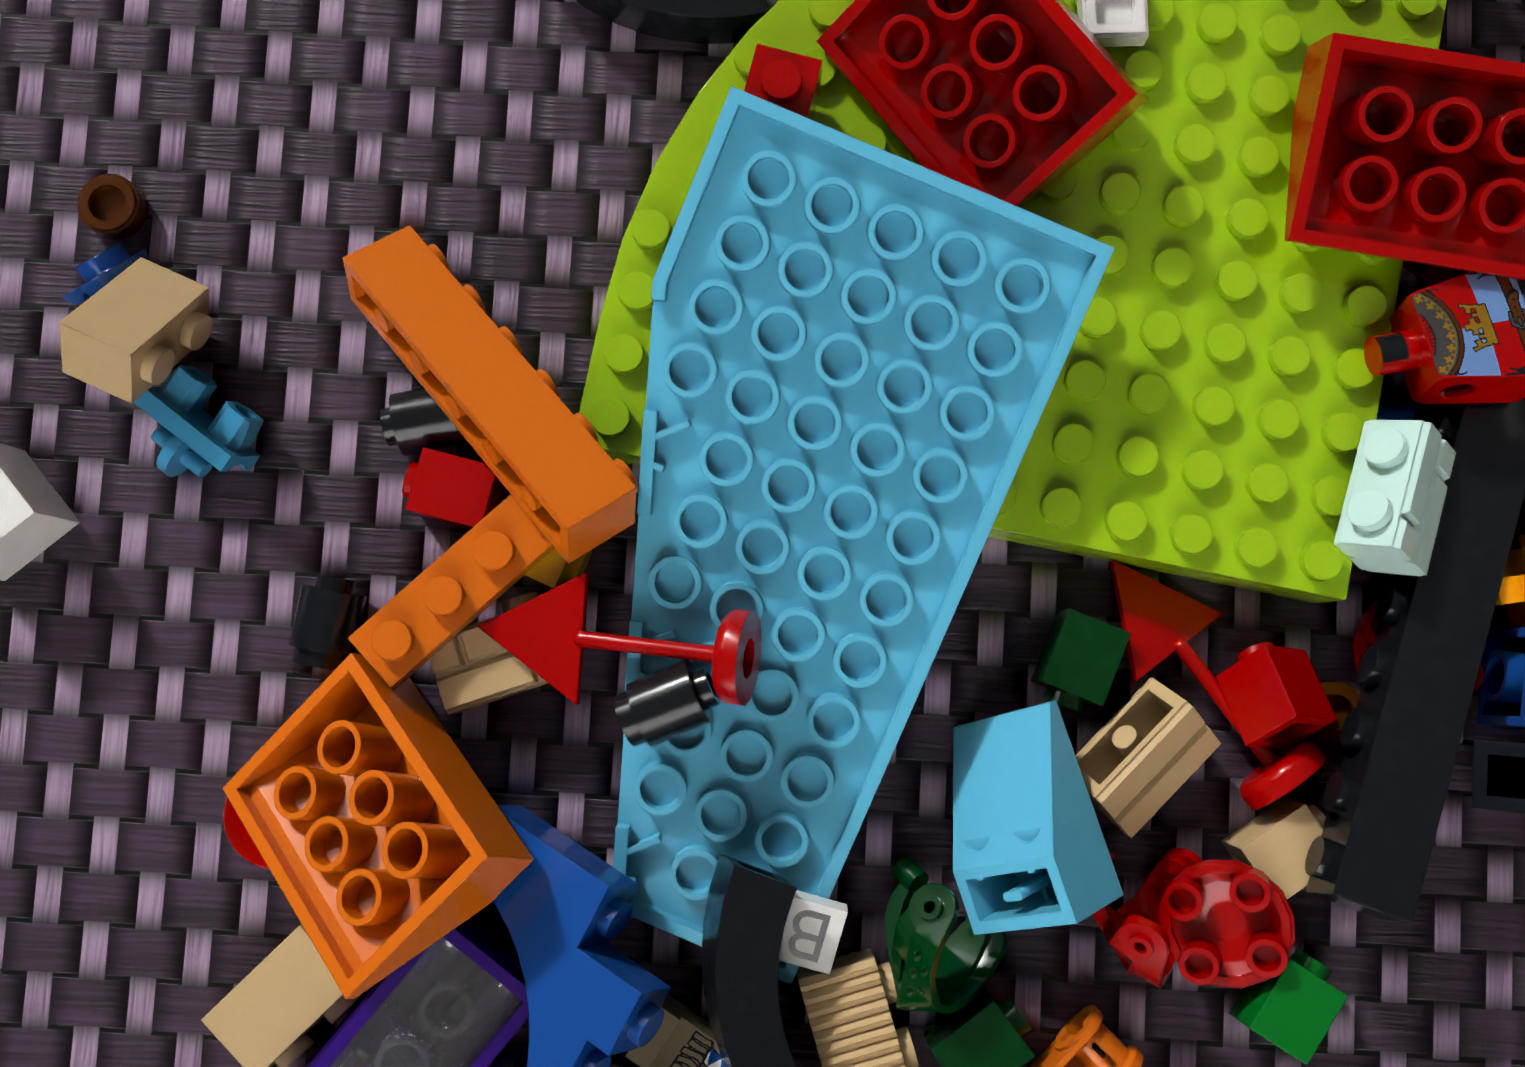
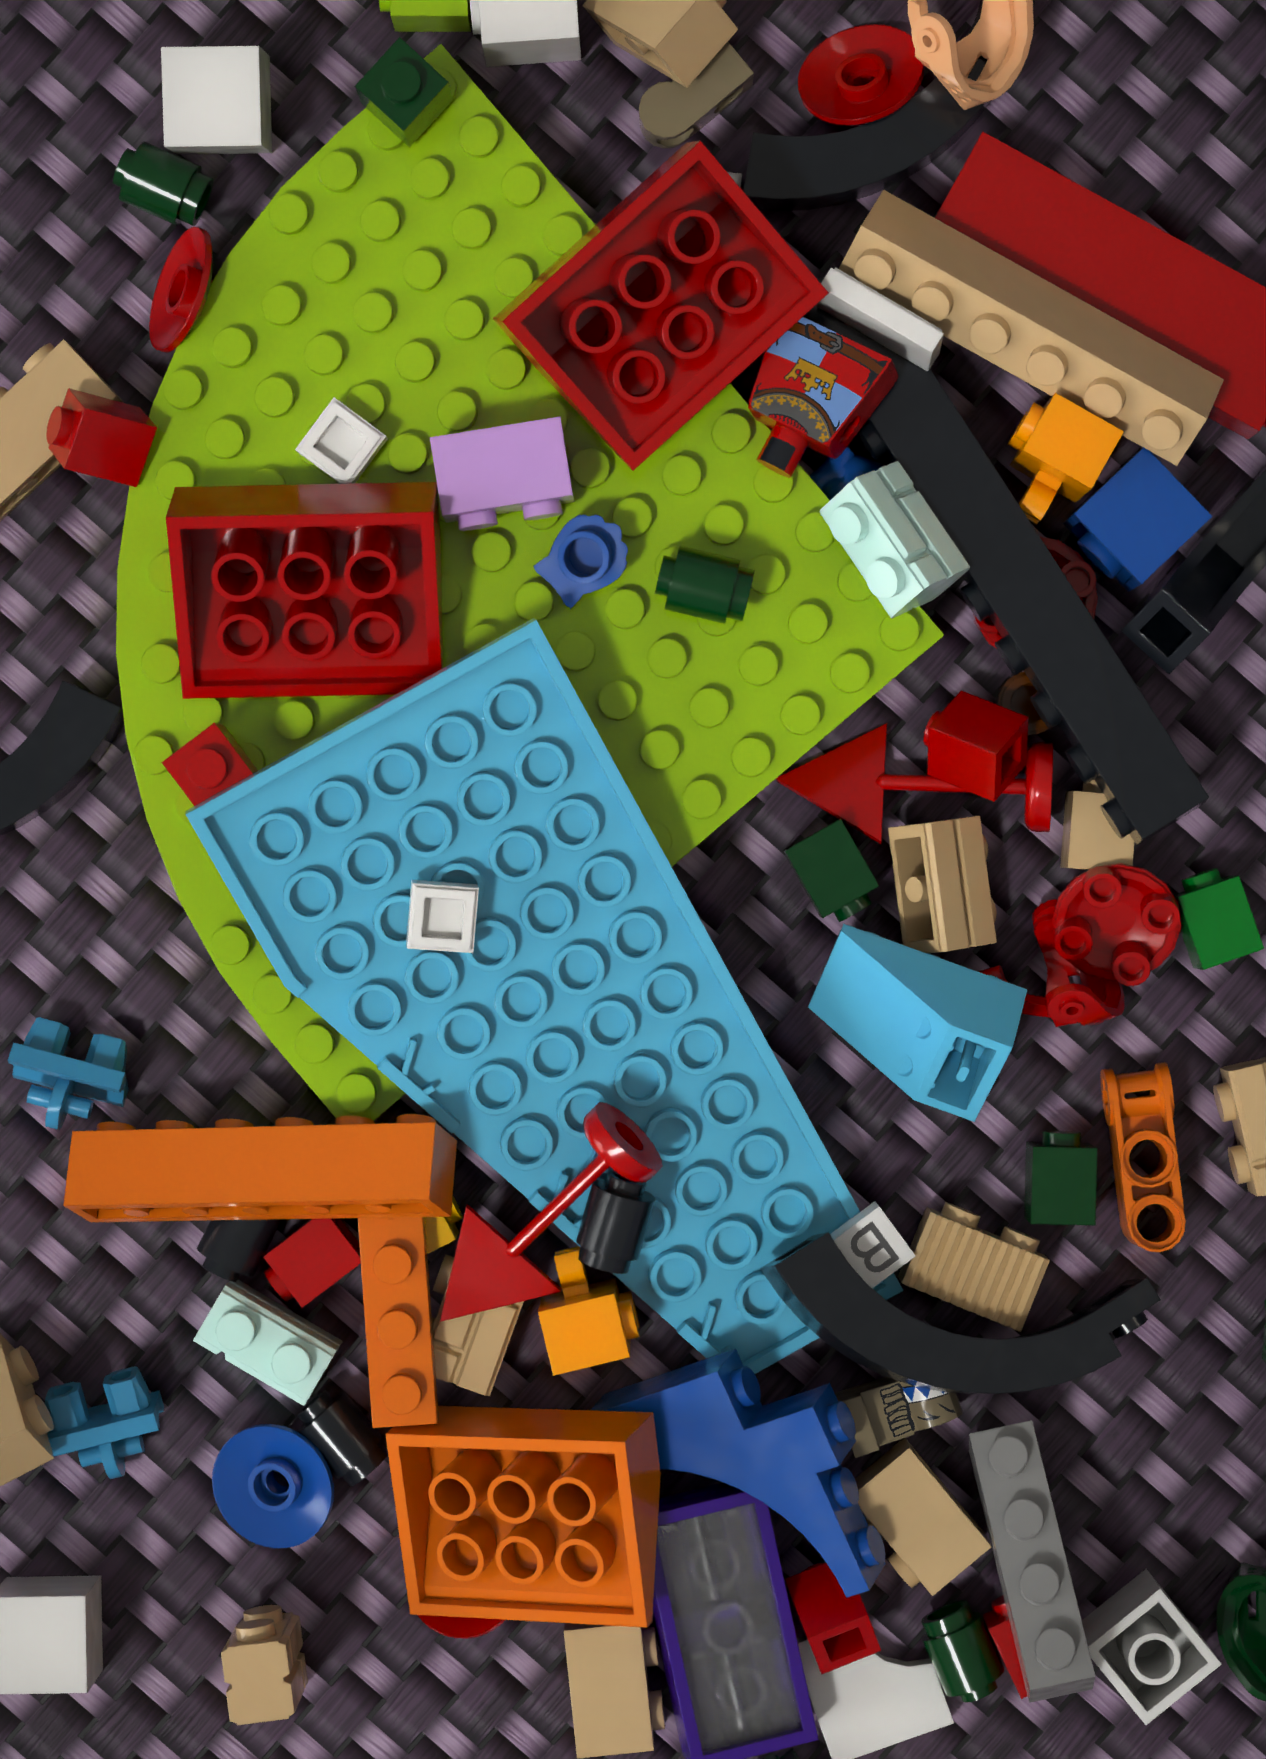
camera: 55 degrees left, 5 degrees up
dark green helmet [884,857,1007,1014] -> none
none -> dark azure hips [8,1017,129,1130]
none -> light aqua brick [193,1280,343,1406]
none -> blue dish [212,1424,334,1548]
none -> tan brick [221,1605,308,1725]
none -> white tile [406,880,479,953]
none -> lavender brick [430,416,574,531]
none -> blue animal [533,515,628,609]
none -> light orange brick [538,1246,640,1376]
none -> dark green brick [655,546,755,624]

